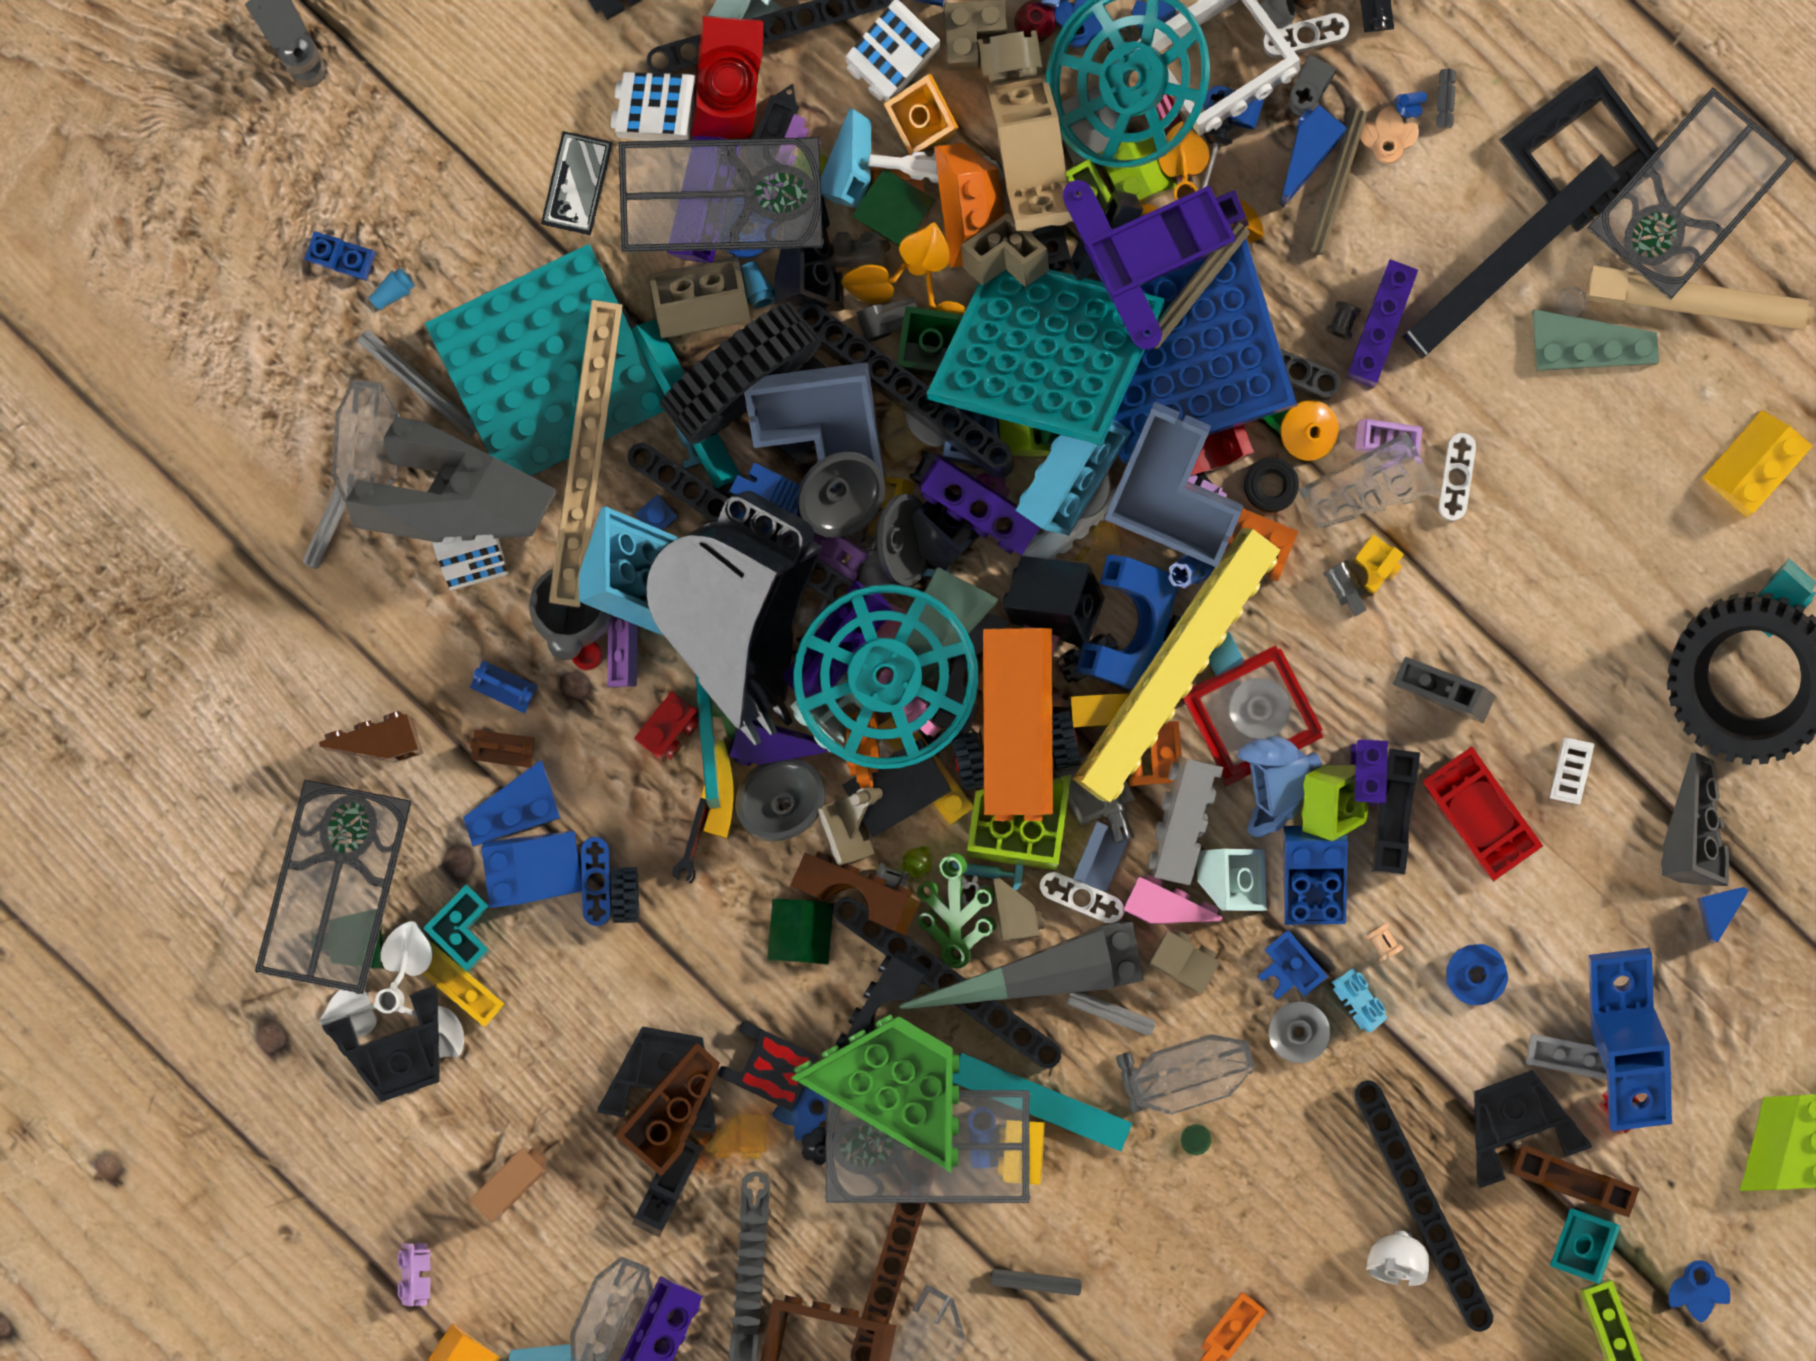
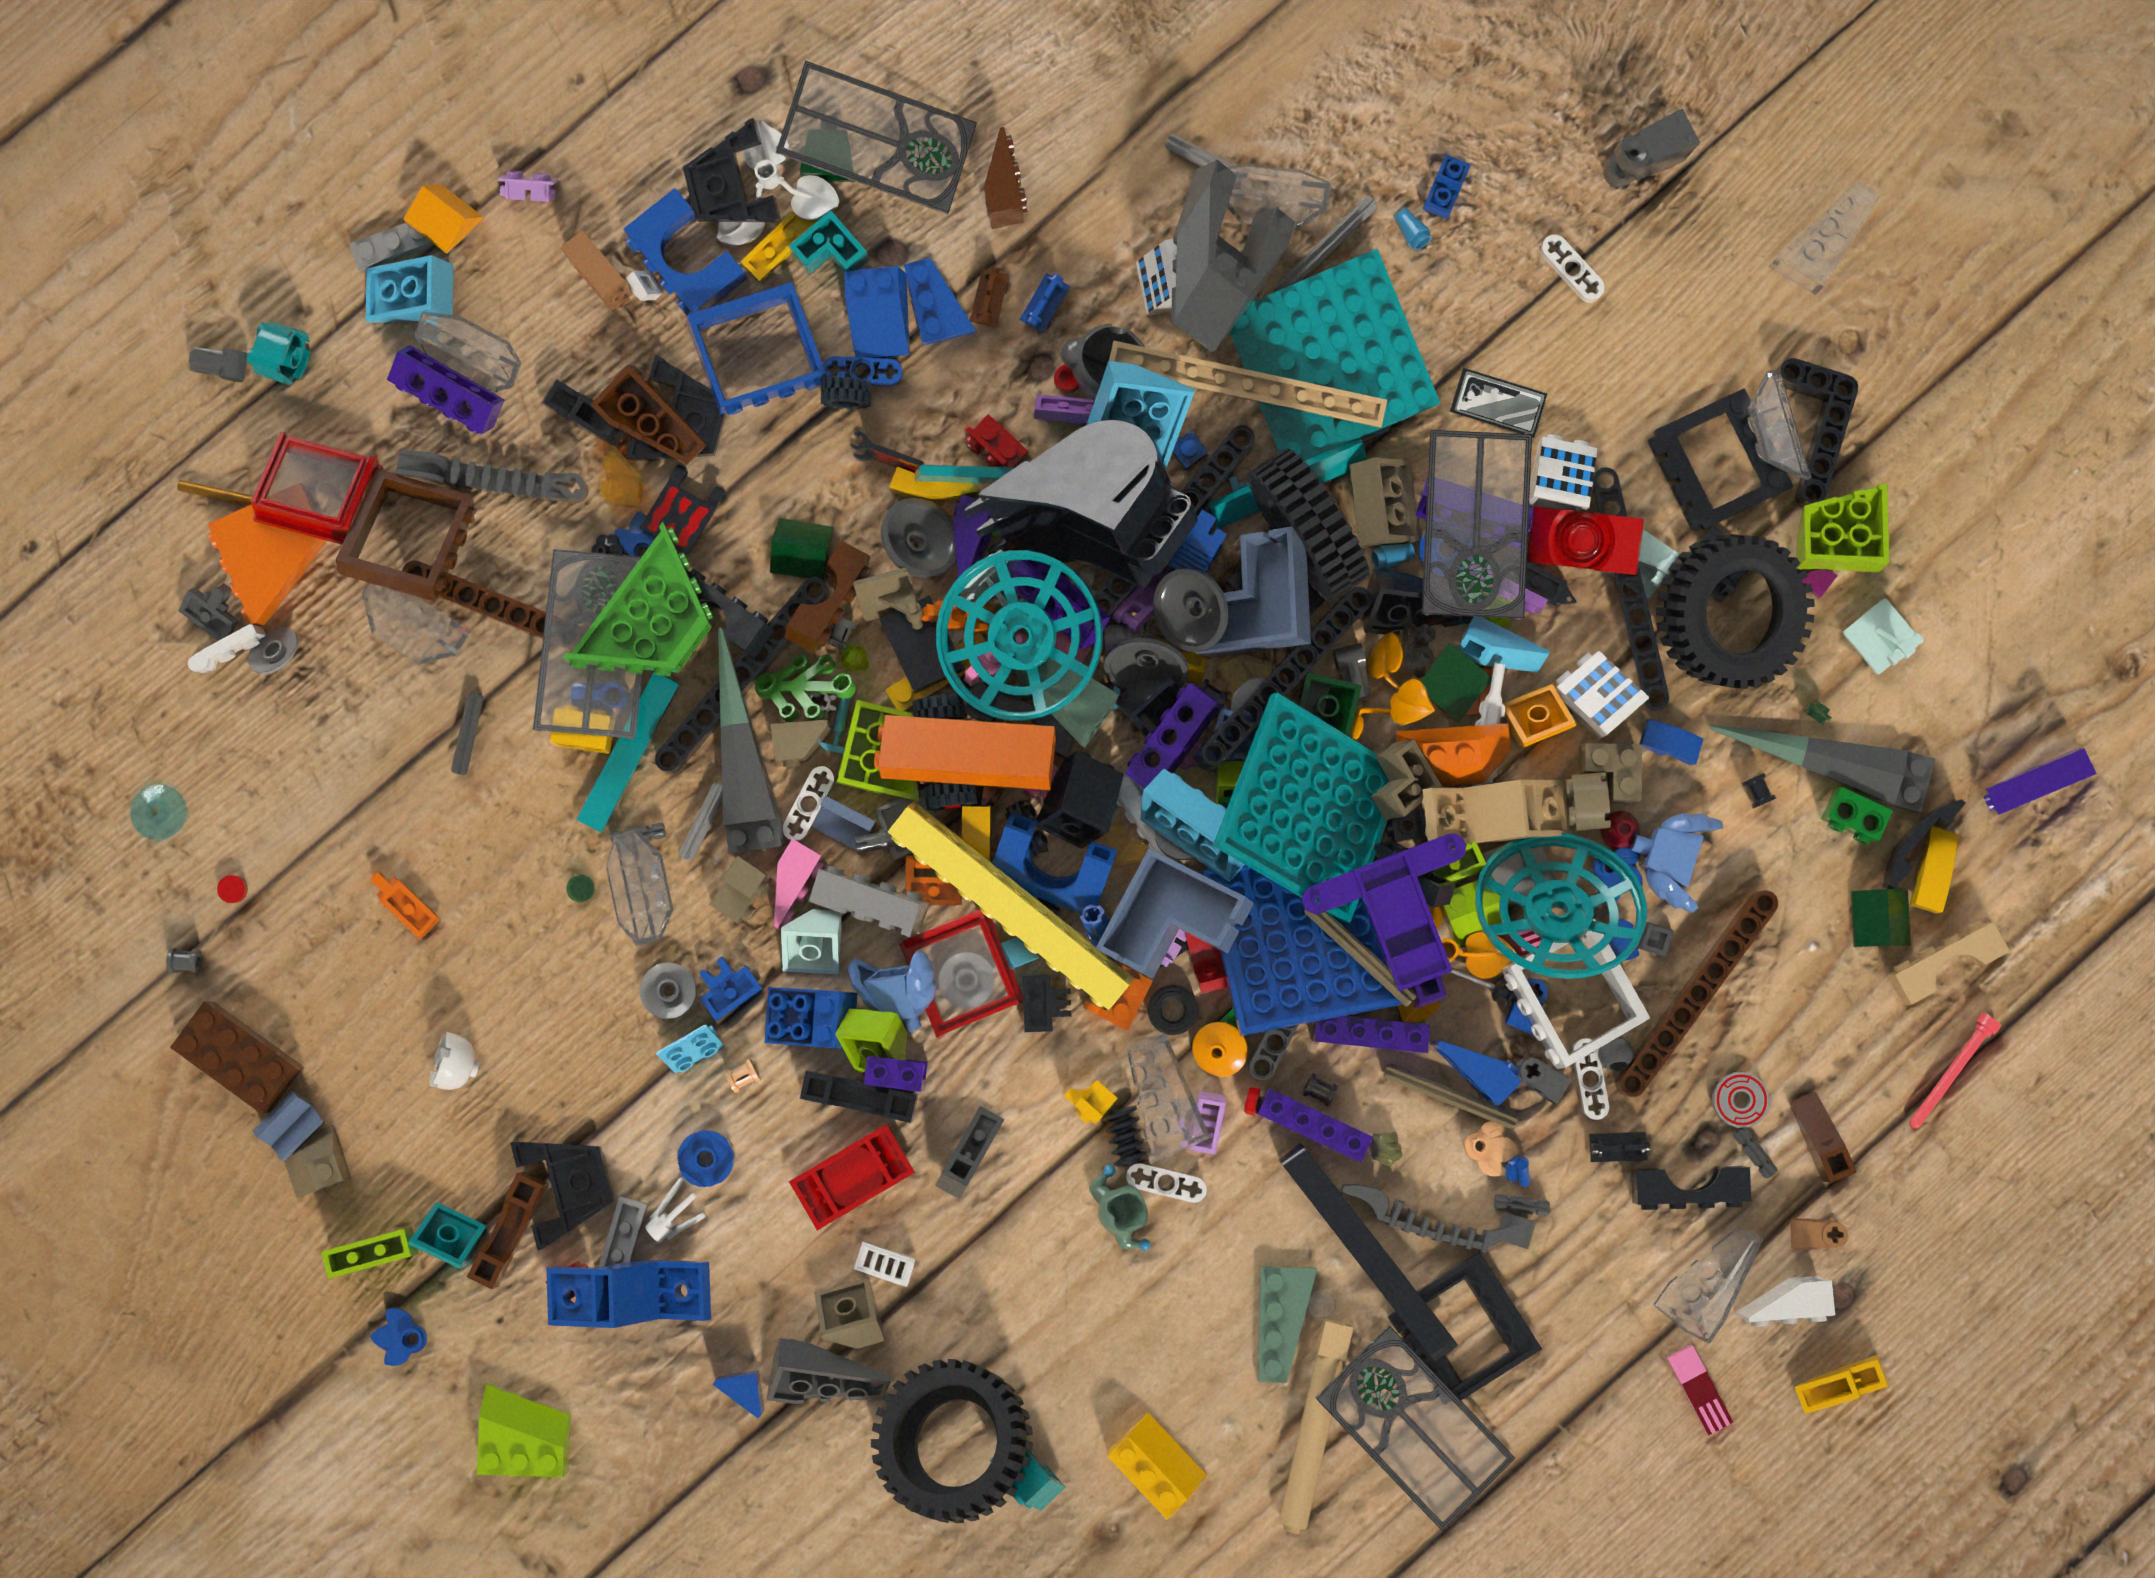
camera: 95 degrees right, 0 degrees up
dark grey hinge [1323,560,1367,616] -> none
black beam [1352,1080,1493,1332] -> none
none -> blue arch [624,188,747,316]
none -> white plate [626,270,663,301]
none -> white plant [645,1178,706,1243]
none -> blue window [686,282,826,415]
none -> dark tan slope [814,1277,885,1349]
none -> black hinge [1022,975,1072,1033]
none -> sand green piece [1089,1164,1151,1251]
none -> black piece [1103,1105,1149,1167]
none -> red tile [1244,1086,1261,1116]
none -> dark purple brick [1312,1016,1430,1053]
none -> dark grey piece [1339,1184,1536,1253]
none -> olive arm [1371,1131,1403,1166]
none -> white beam [1540,235,1604,303]

